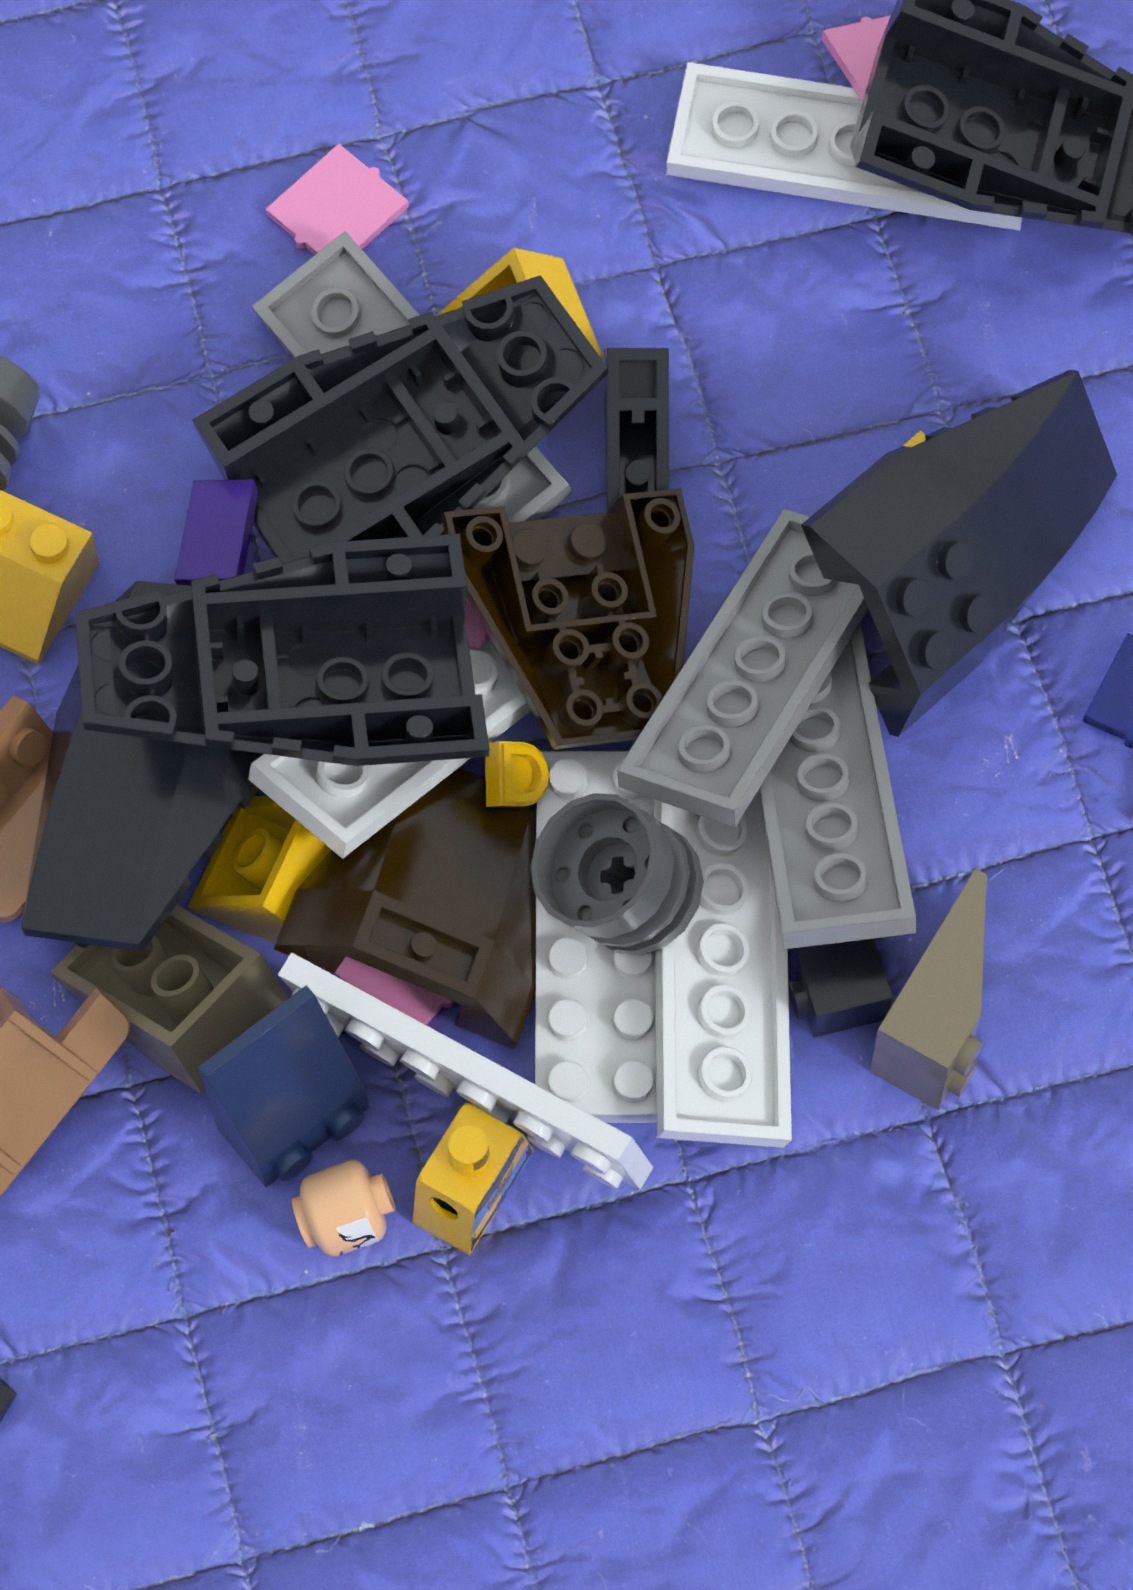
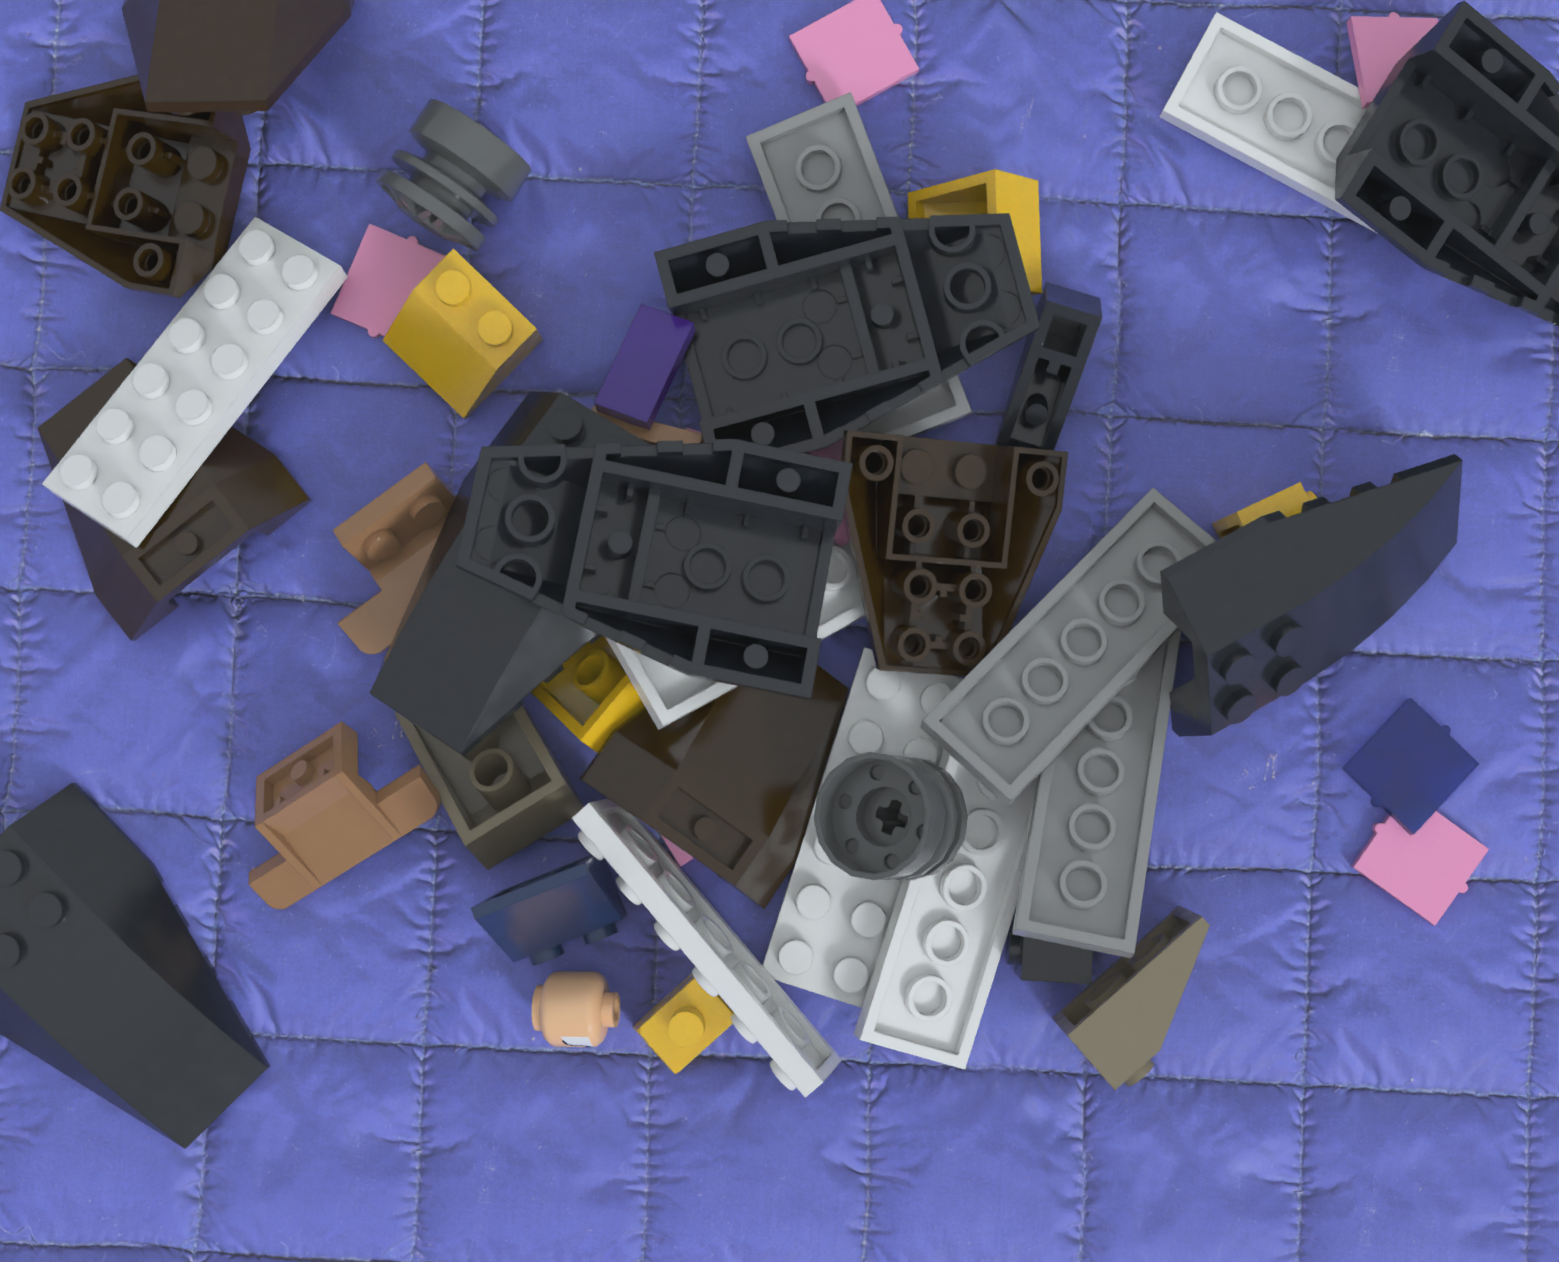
camera: 20 degrees right, 20 degrees up
yellow tile [485,741,549,807] -> none

